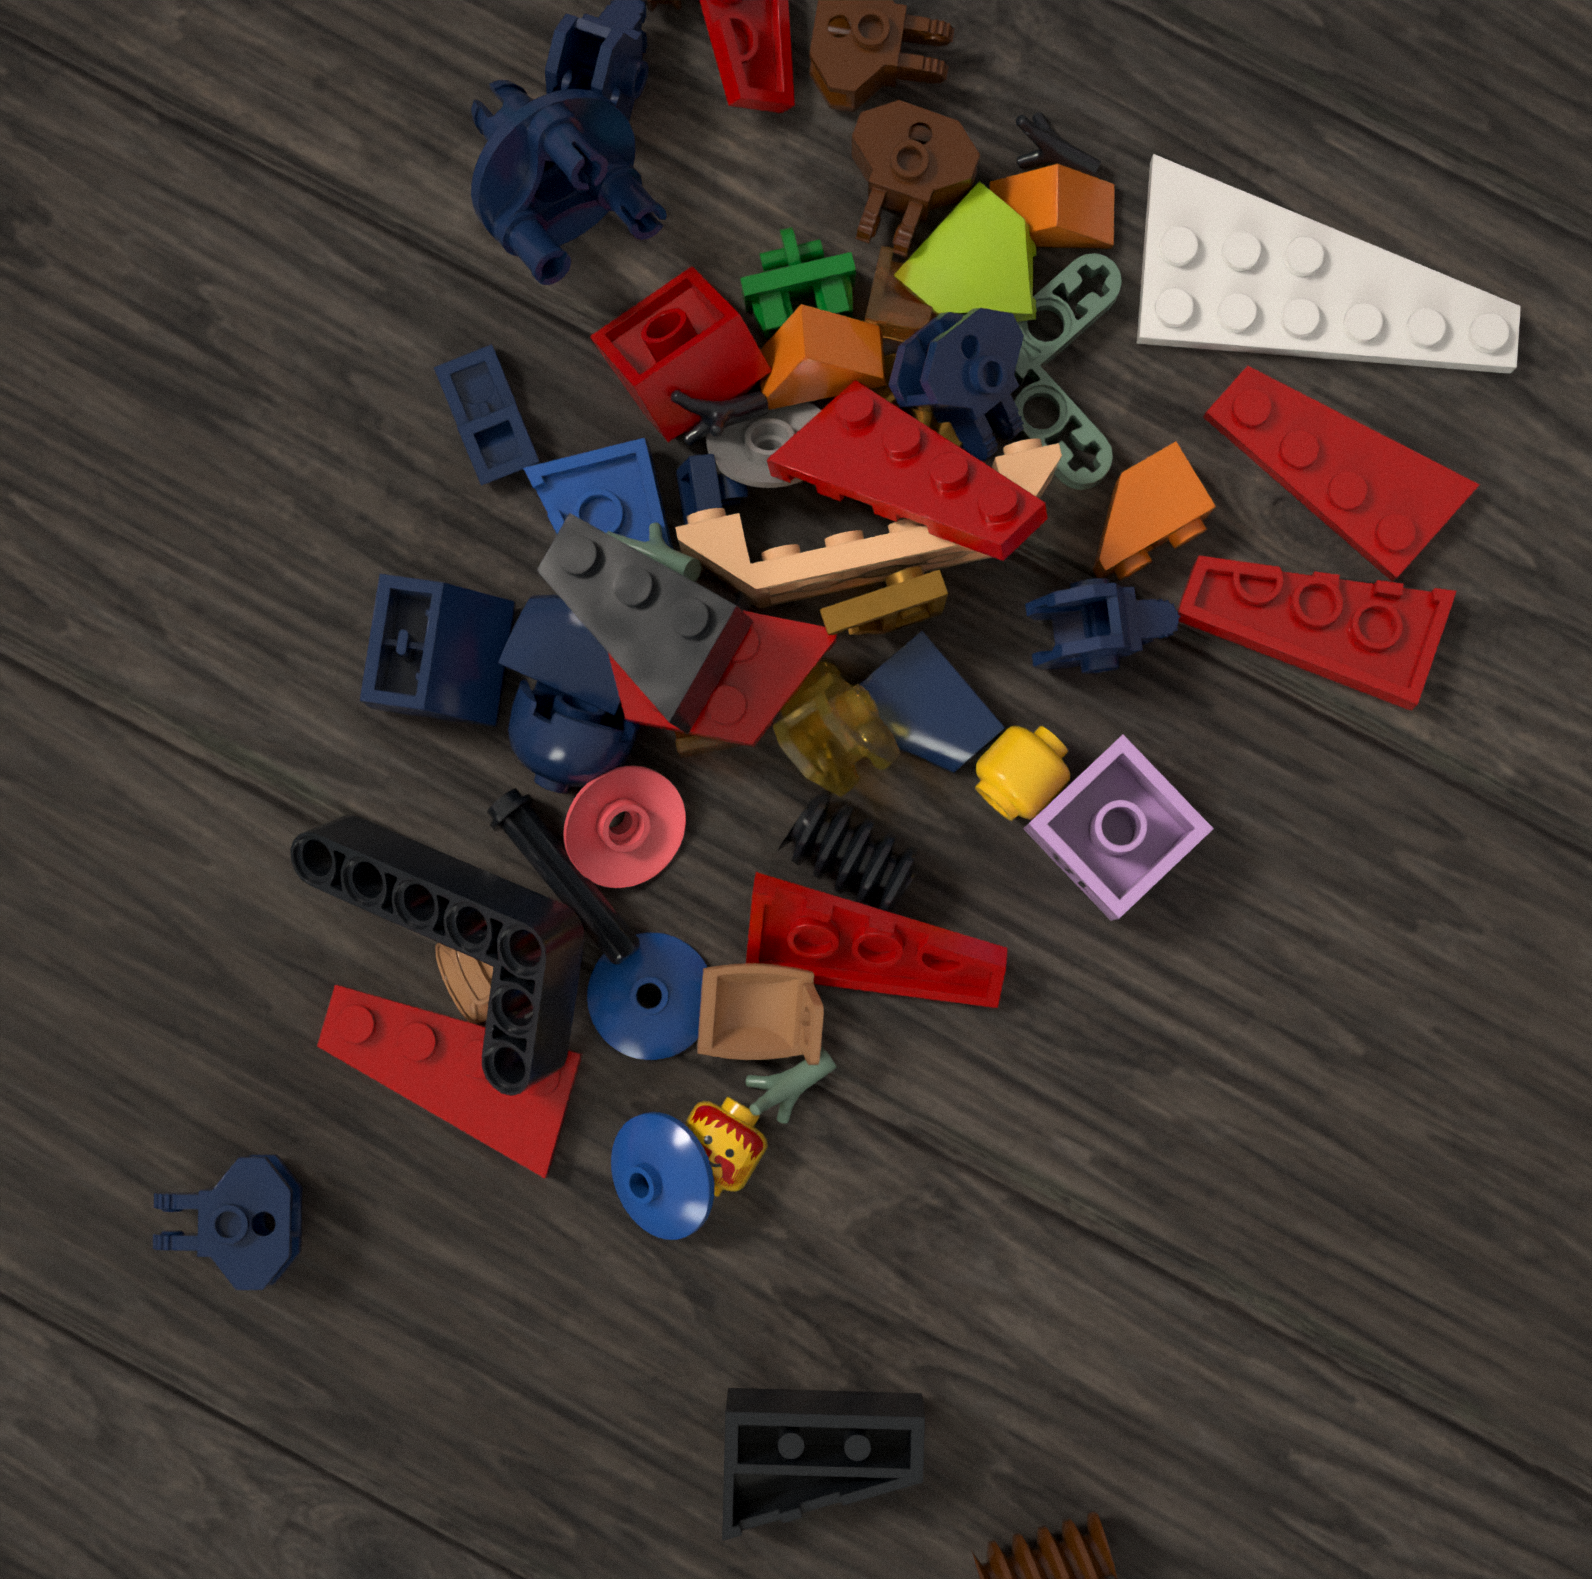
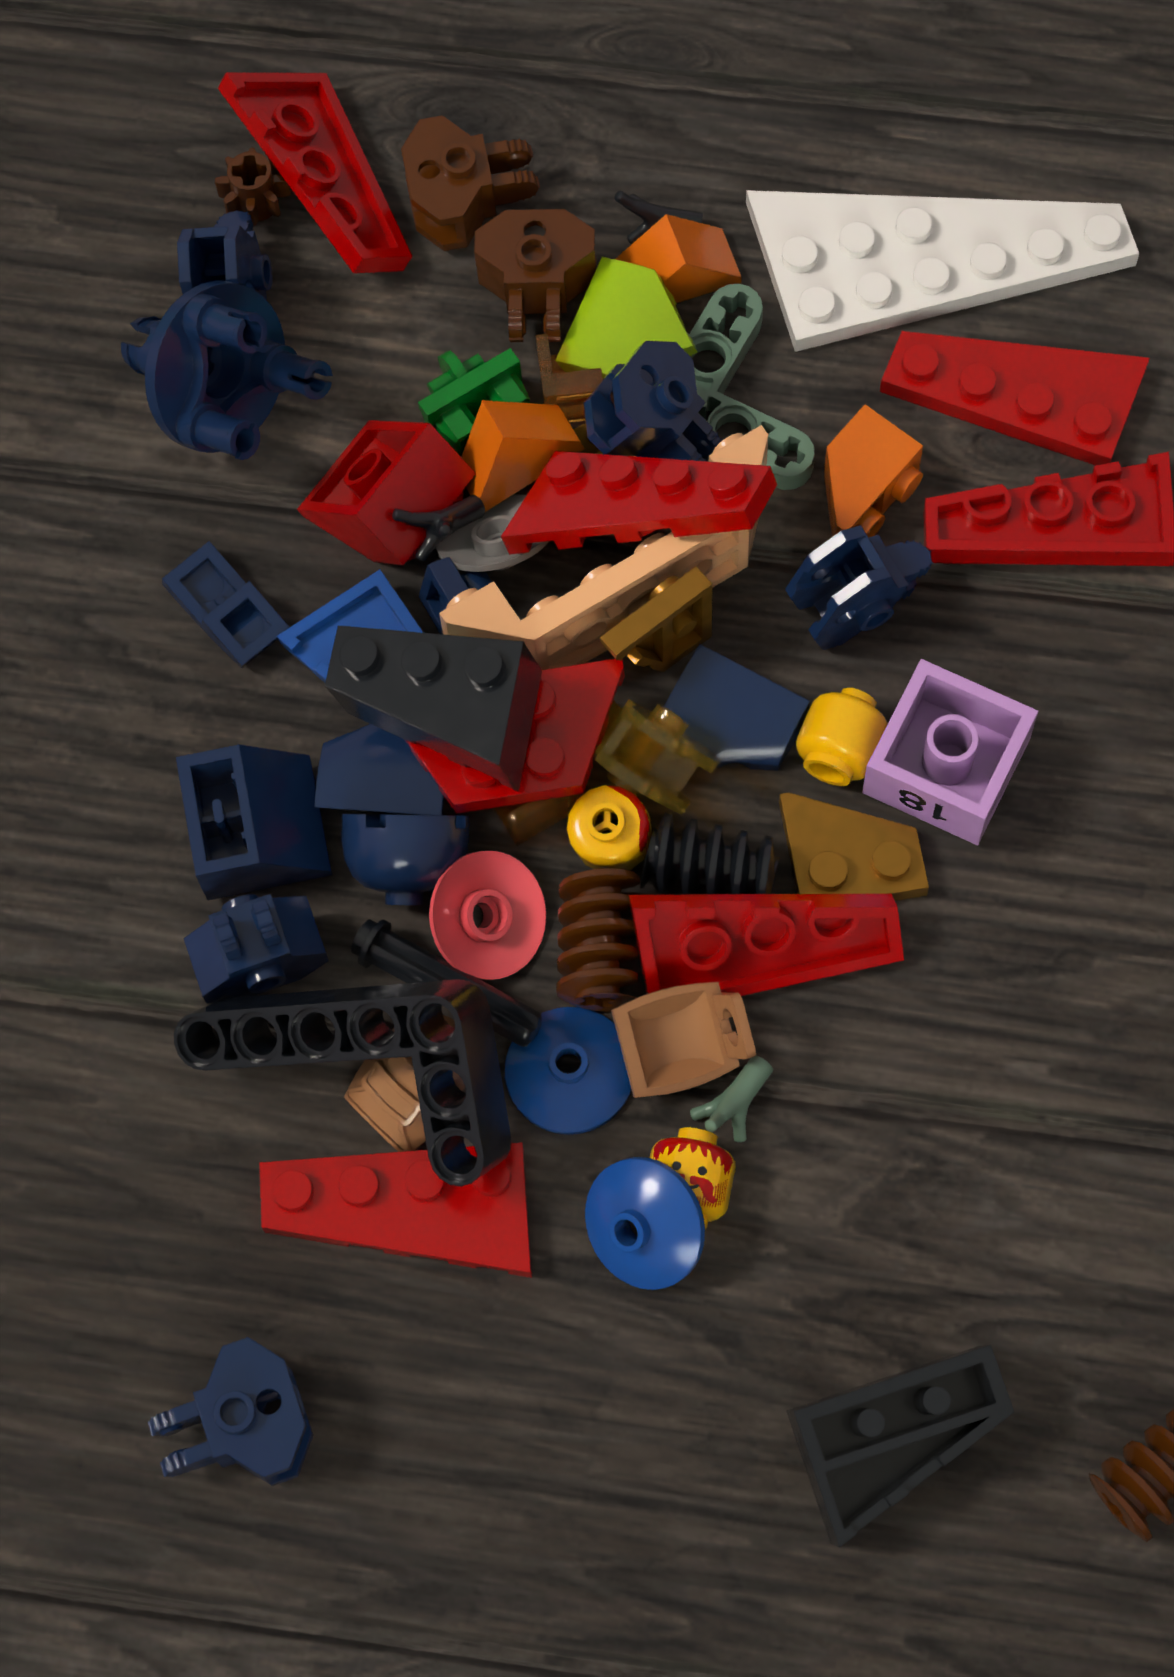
camera: 20 degrees left, 15 degrees down
none -> dark blue hinge [183,894,329,1004]
none -> reddish brown piece [556,868,640,1012]
none -> yellow head [567,785,654,870]
none -> pearl gold wing [779,793,929,901]

